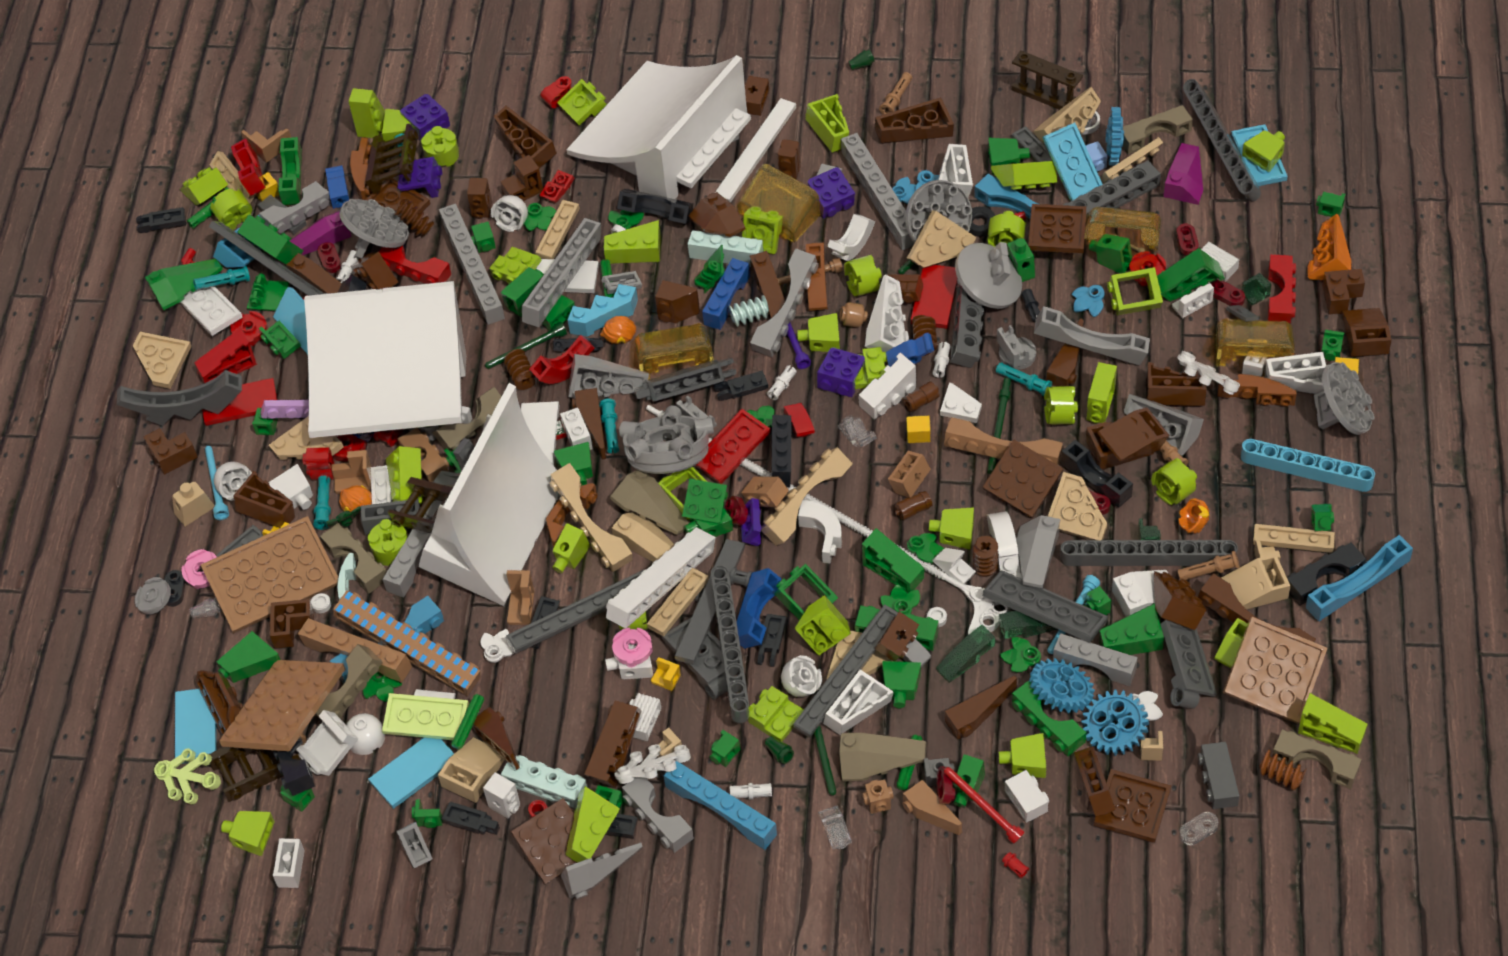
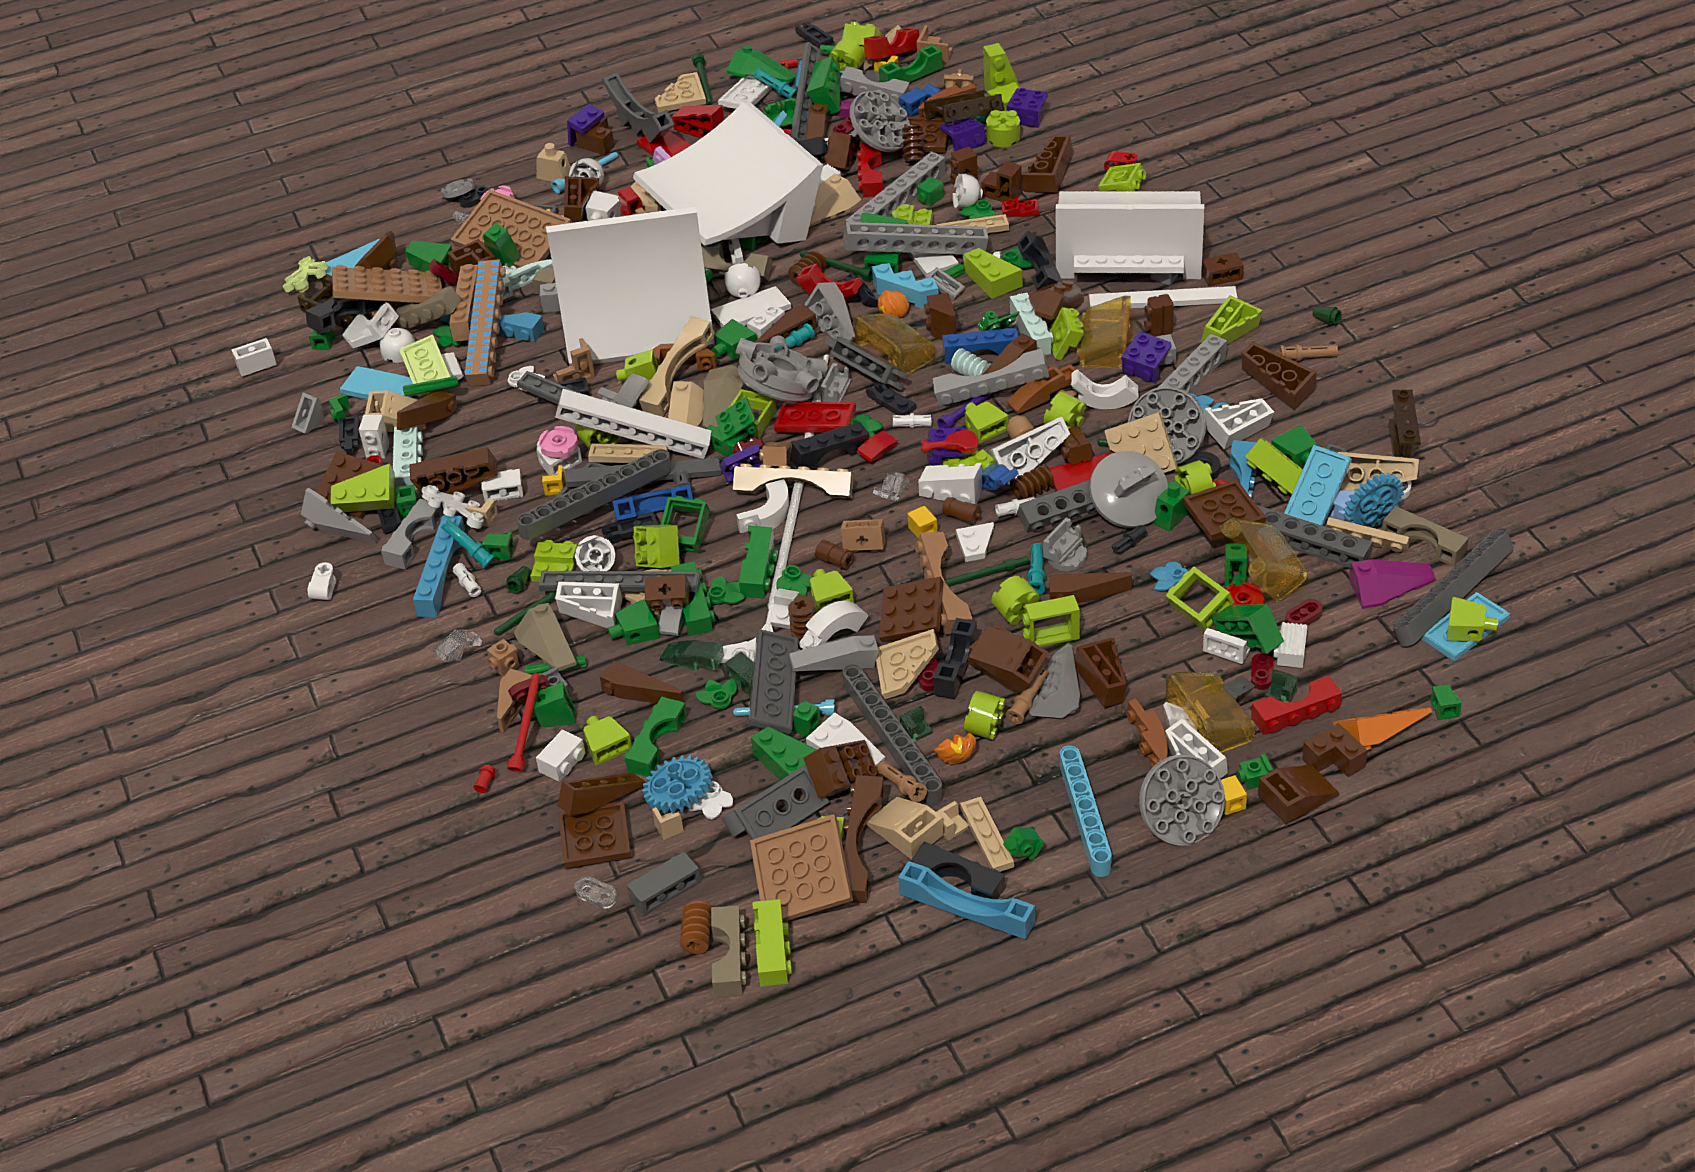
camera: 60 degrees right, 10 degrees down
lime torso [221,811,275,856] -> none
white tile [927,607,947,627] -> none
dark azure gear [1029,658,1095,713] -> none
light grey arch [1034,306,1150,366] -> none
light grey arch [1053,633,1138,686] -> none
white plant [1177,351,1240,395] -> none
none -> white piece [308,562,336,600]
none -> dark red plate [429,259,459,285]
none -> teal pin [441,518,496,569]
none -> green slope [484,222,521,268]
none -> dark purple bracket [567,104,604,146]
none -> light grey bracket [598,373,649,408]
none -> dark green piece [692,53,712,105]
none -> red piece [920,430,978,454]
none -> medium nougat hips [944,69,974,89]

